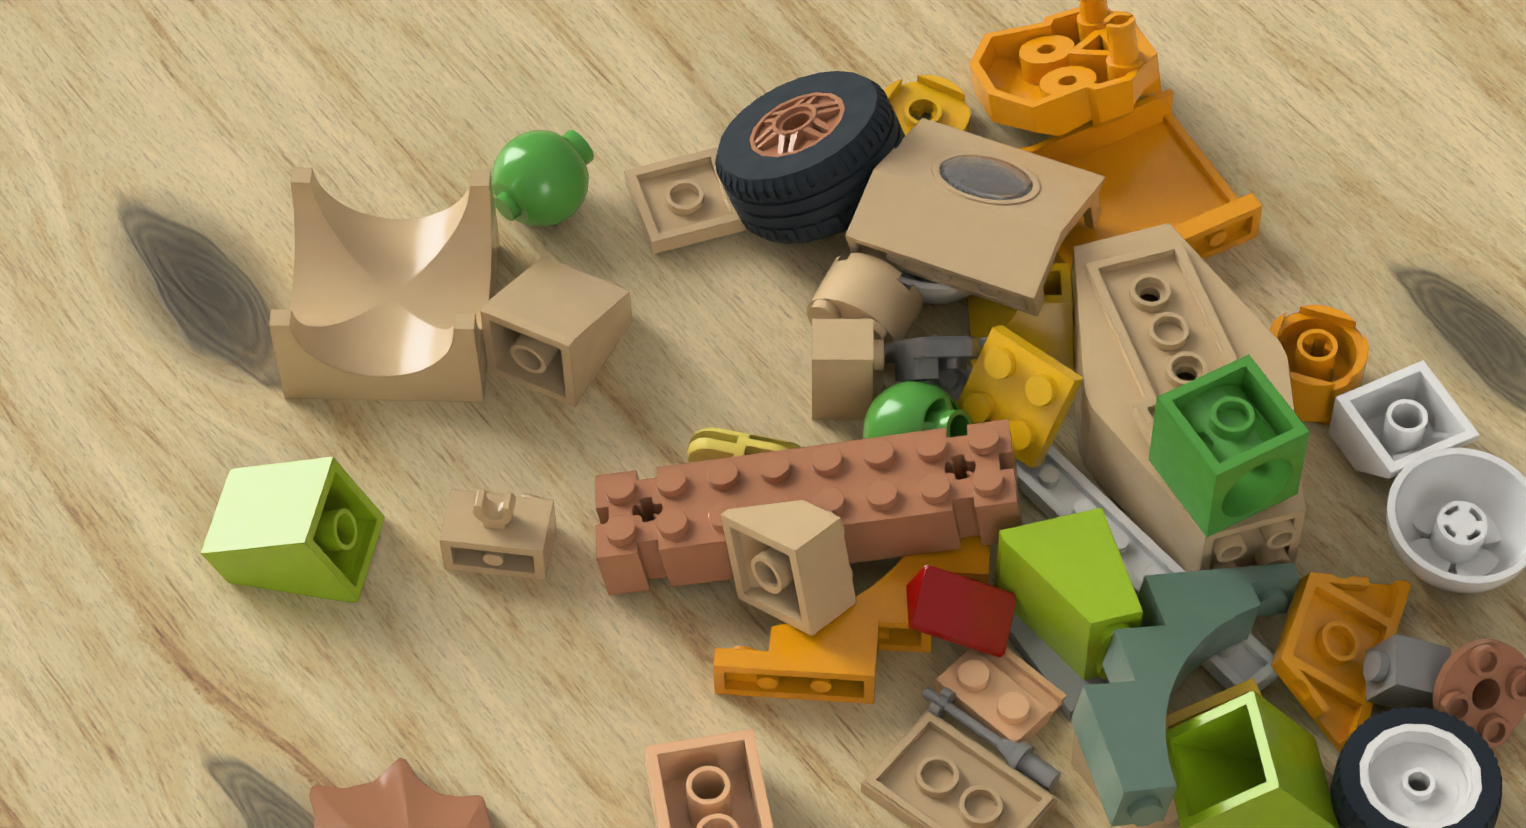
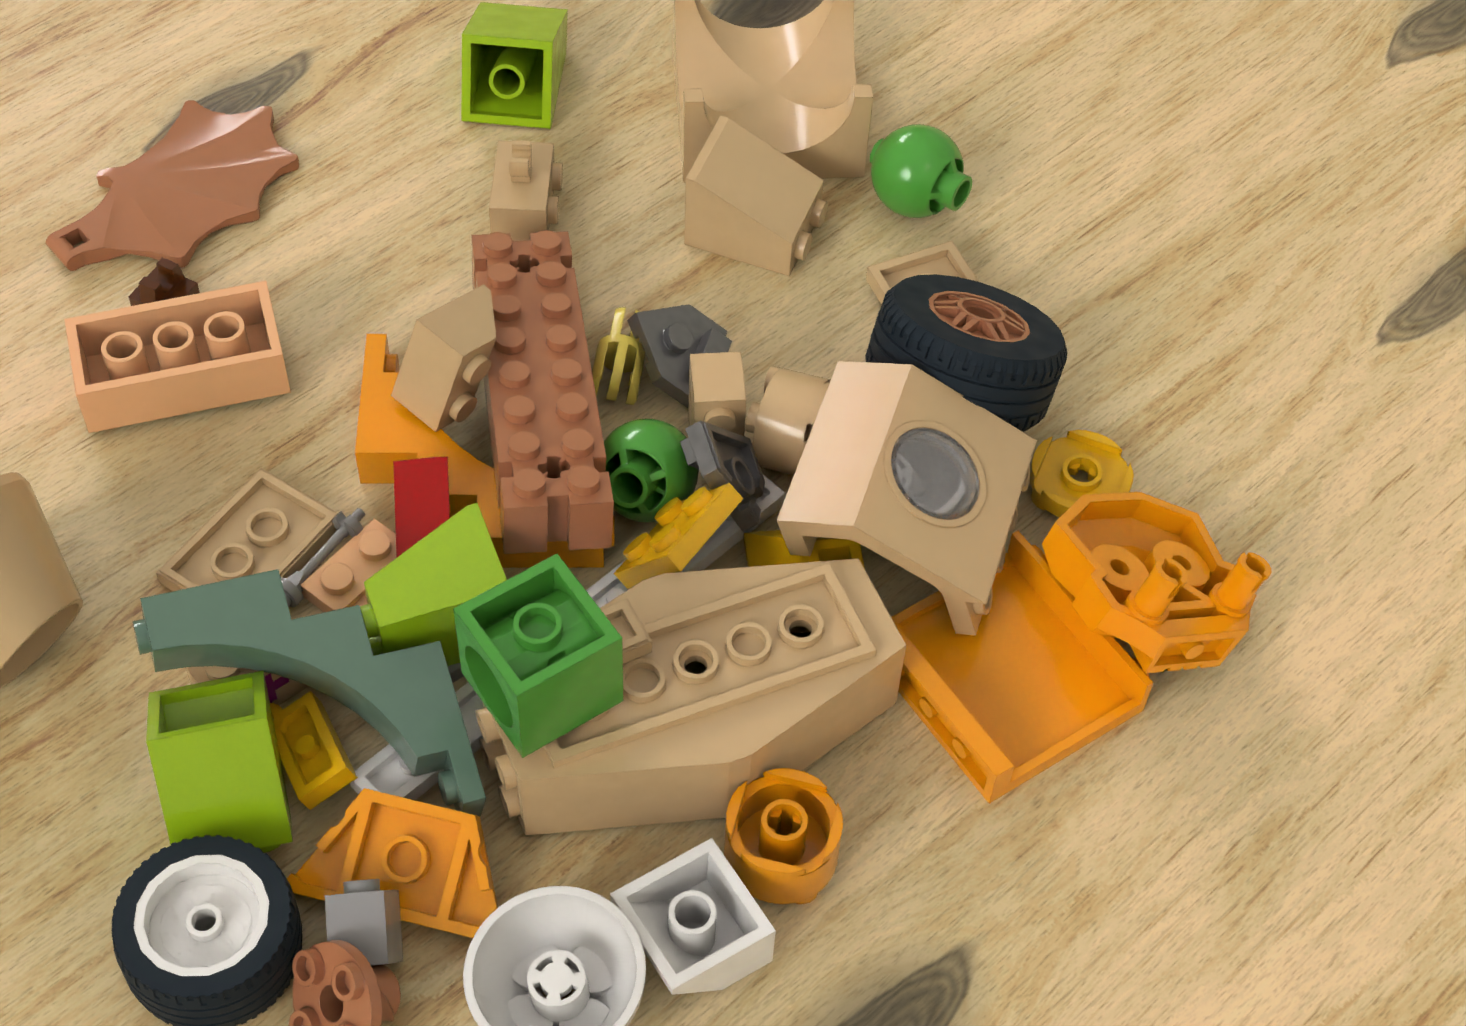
camera: 80 degrees right, 0 degrees up
none -> flat silver plate [627,304,732,408]

